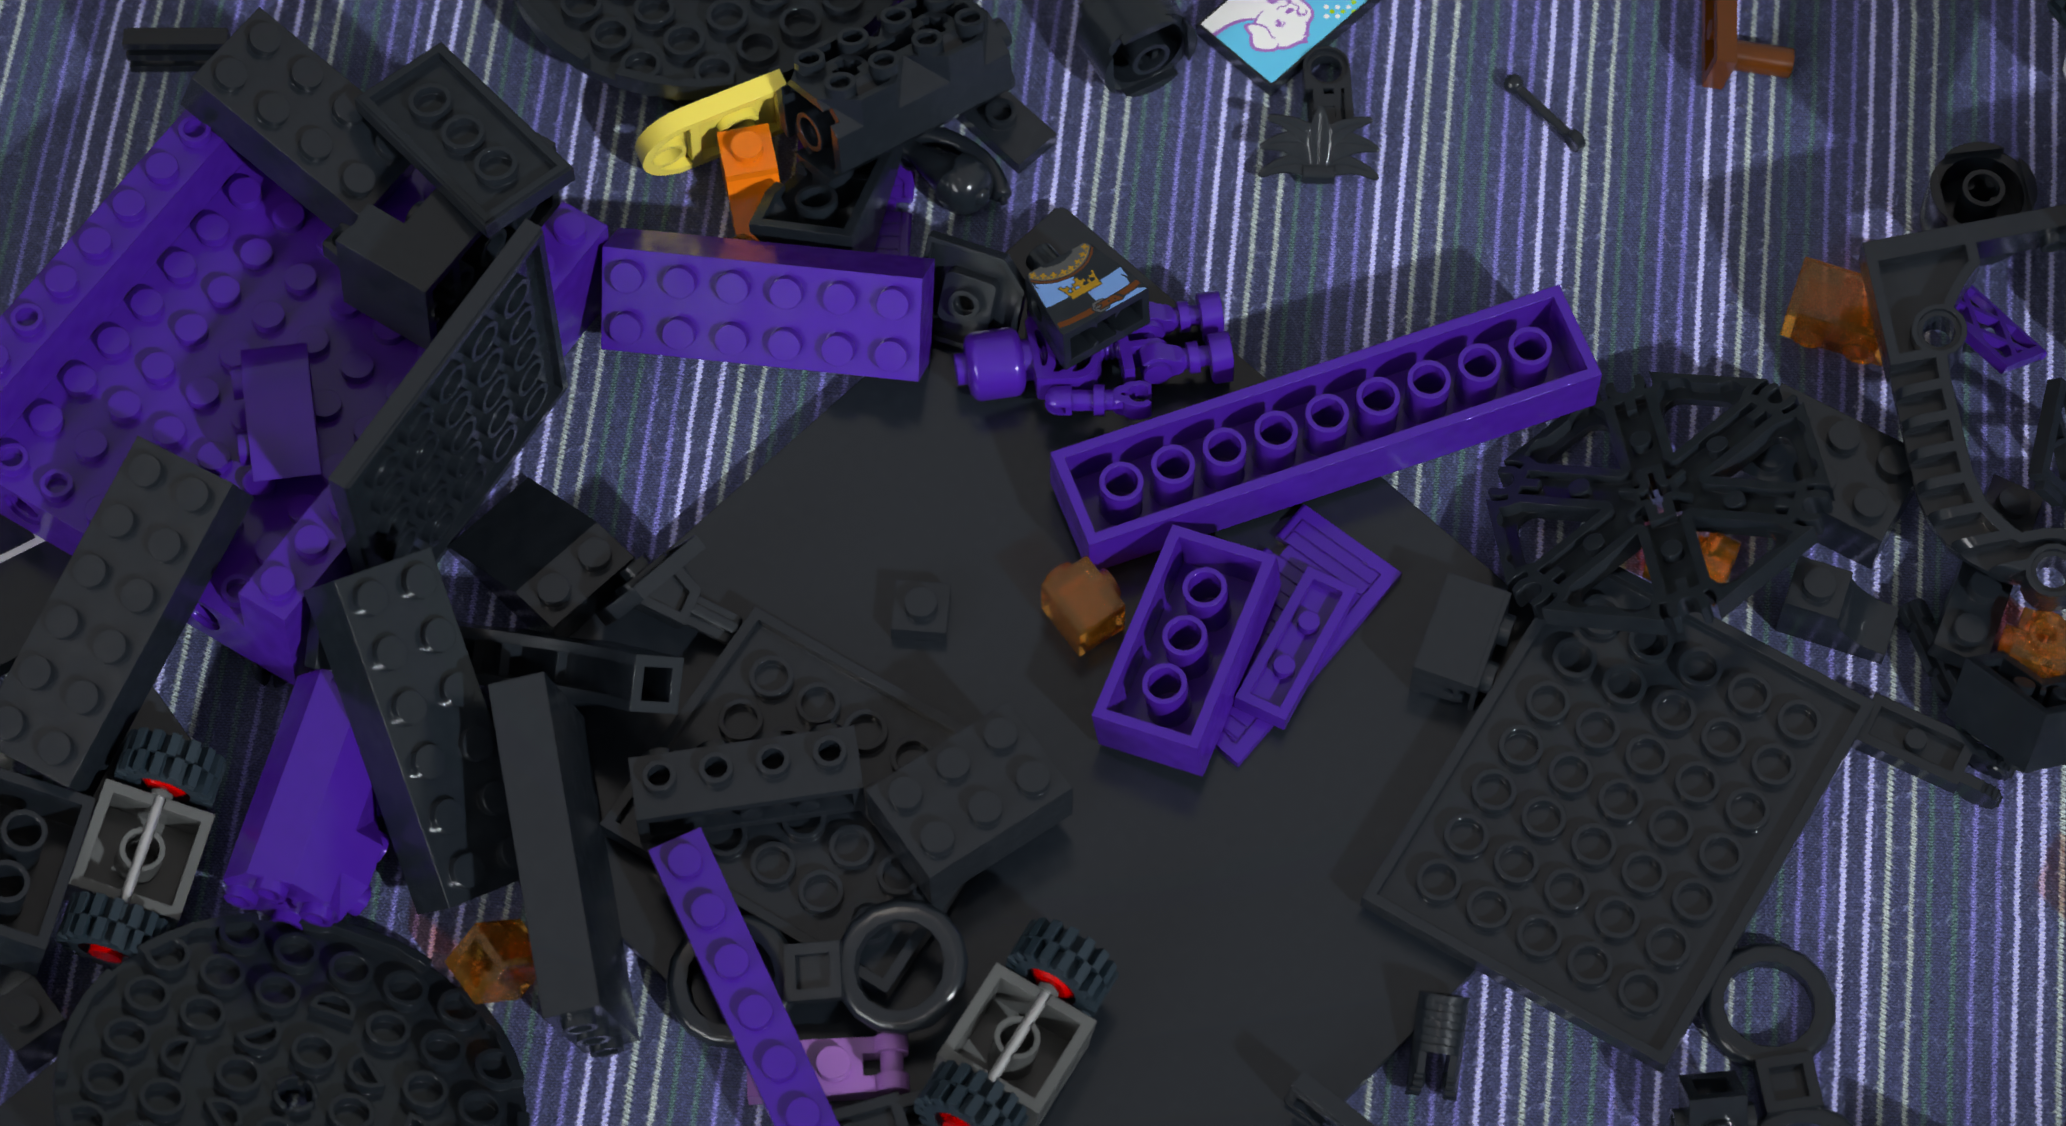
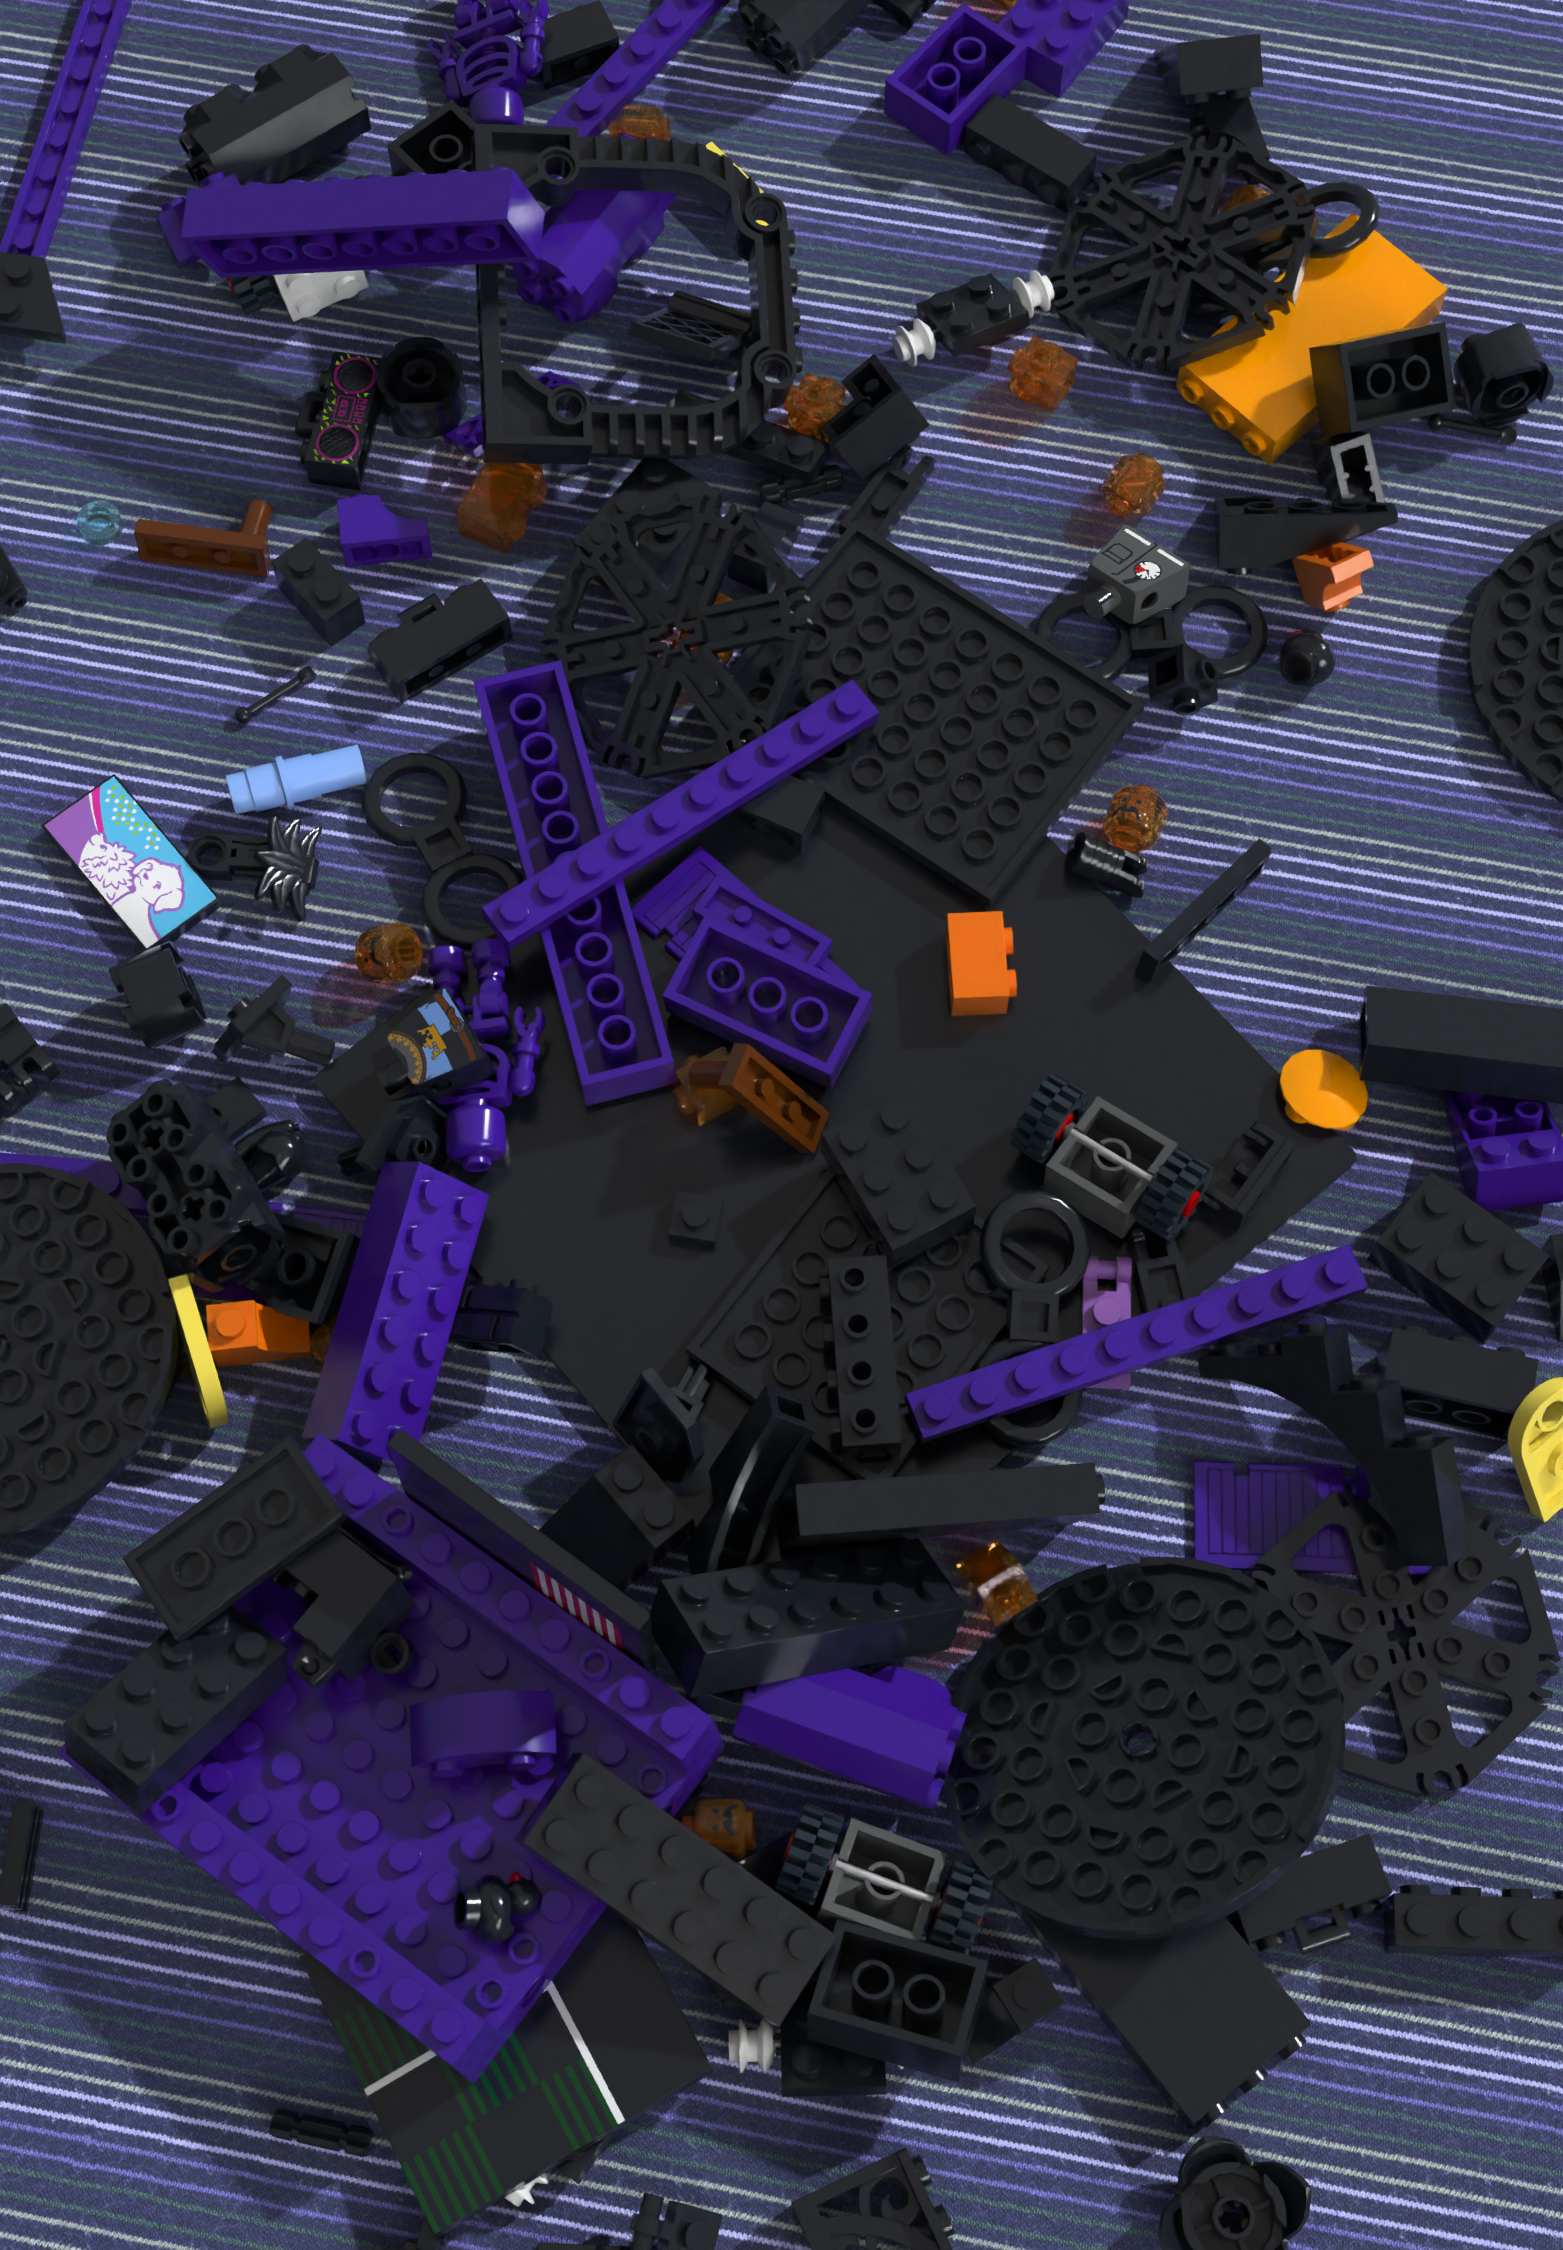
camera: 85 degrees left, 5 degrees up
none -> black piece [213,975,335,1066]
none -> light blue piece [225,745,367,815]
none -> black brick [271,537,366,647]
none -> black piece [295,352,382,491]
none -> dark purple arch [337,494,433,567]
none -> clear orange head [354,922,423,985]
none -> black bar [362,753,524,950]
none -> black piece [369,579,513,704]
none -> black hinge [370,1632,415,1675]
none -> black brick [448,1277,554,1356]
none -> black animal [453,1871,540,1944]
none -> dark purple plate [481,680,879,950]
none -> clear orange head [682,1796,756,1863]
none -> reddish brown piece [688,1043,830,1154]
none -> orange brick [945,911,1017,1016]
none -> dark grey torso [1083,524,1190,624]
none -> clear orange head [1101,452,1166,520]
none -> clear orange head [1103,785,1168,854]

